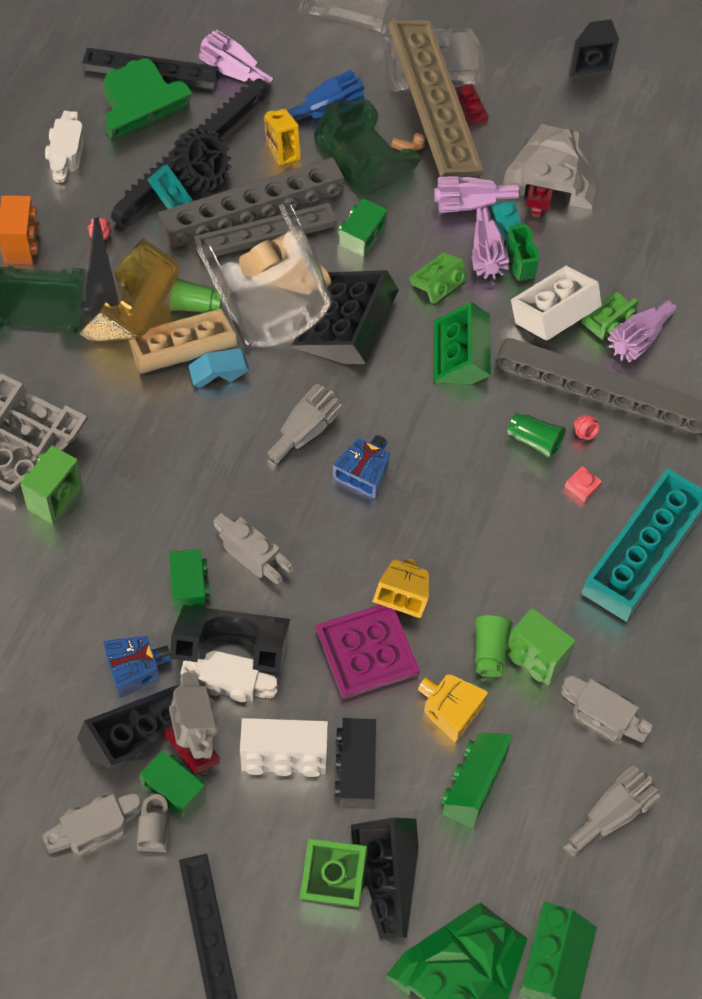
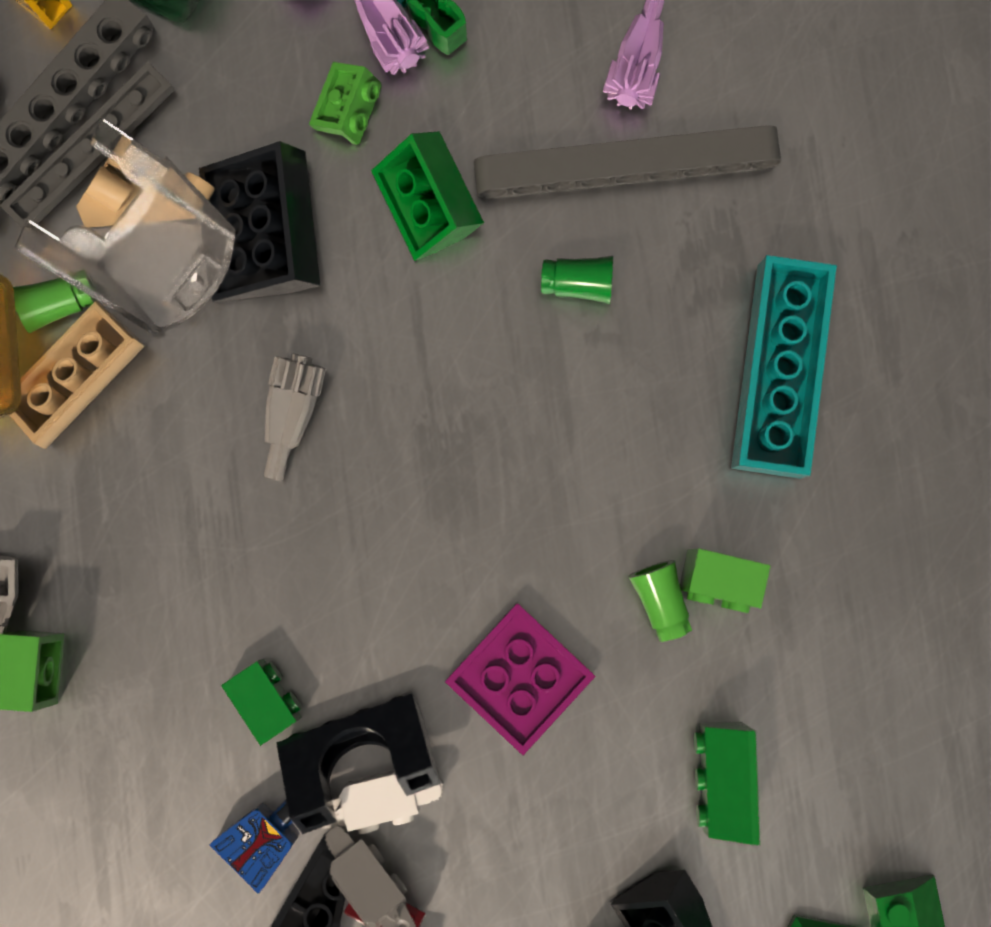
camera: 25 degrees left, 25 degrees up
dark azure slope [188,348,250,388] -> none
light grey hinge [213,513,294,584] -> none
white brick [240,718,328,777] -> none
blue torso [333,435,390,499] -> none
black brick [334,718,376,809] -> none
green brick [338,198,388,256] -> none
yellow torso [372,559,429,618] -> none
yellow torso [418,674,488,742] -> none
white brick [511,266,602,341] -> none
light grey hinge [561,675,653,743] -> none
coral plate [565,466,602,502] -> none
light grey piece [569,765,661,851] -> none
coral plate [574,414,600,440] -> none
bright green bracket [581,291,639,340] -> none

